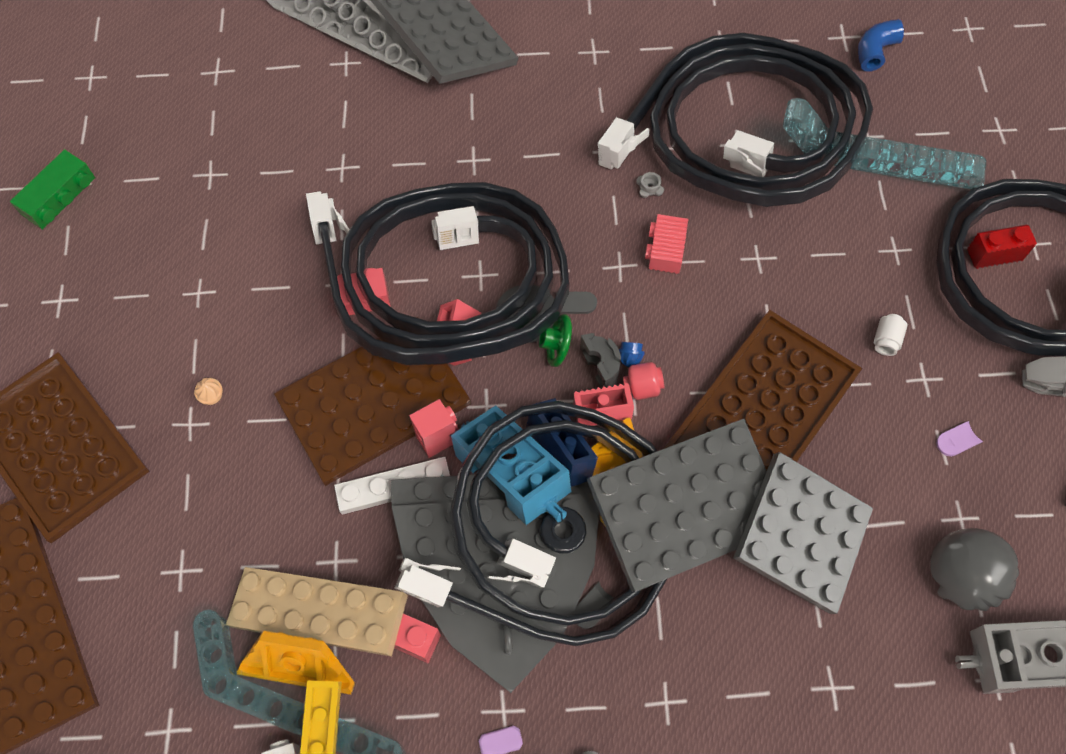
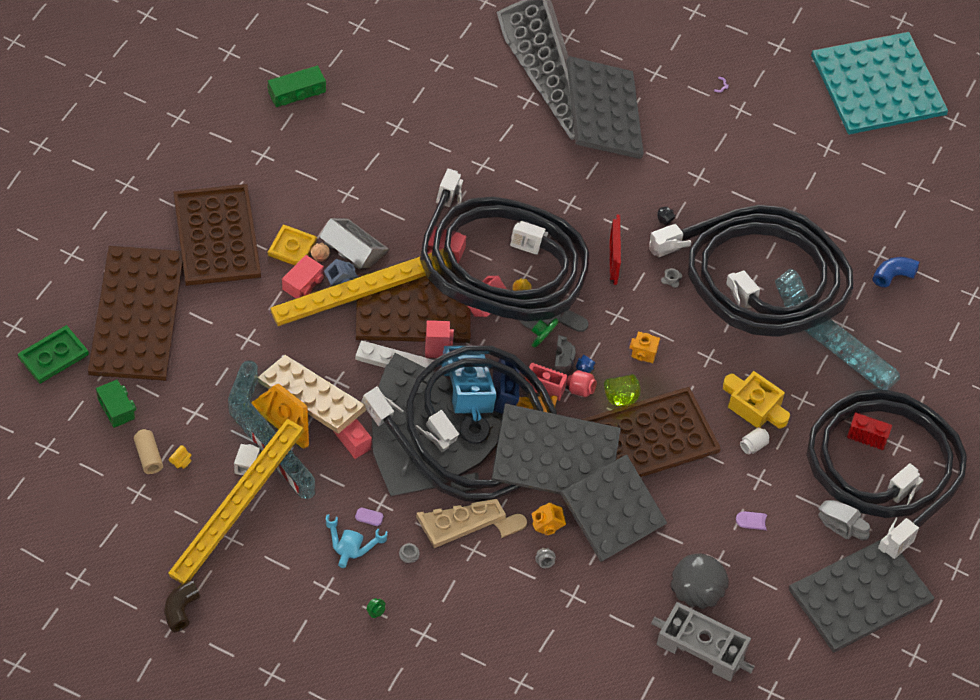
camera: 25 degrees right, 10 degrees down
coral brick [645,214,688,274] -> none
none -> yellow tile [268,225,317,265]
none -> yellow plate [270,249,449,326]
none -> coral brick [282,255,324,299]
none -> slope [320,218,389,269]
none -> sand blue brick [324,259,358,286]
none -> tan wing [416,499,506,548]
none -> tan piece [494,514,527,538]
none -> yellow plate [513,278,532,291]
none -> light orange brick [531,503,566,535]
none -> light grey plate [535,548,556,568]
none -> clear neon green piece [604,374,641,407]
none -> red piece [609,215,621,285]
none -> light orange brick [629,332,660,363]
none -> black plate [657,206,676,226]
none -> yellow brick [723,371,790,429]

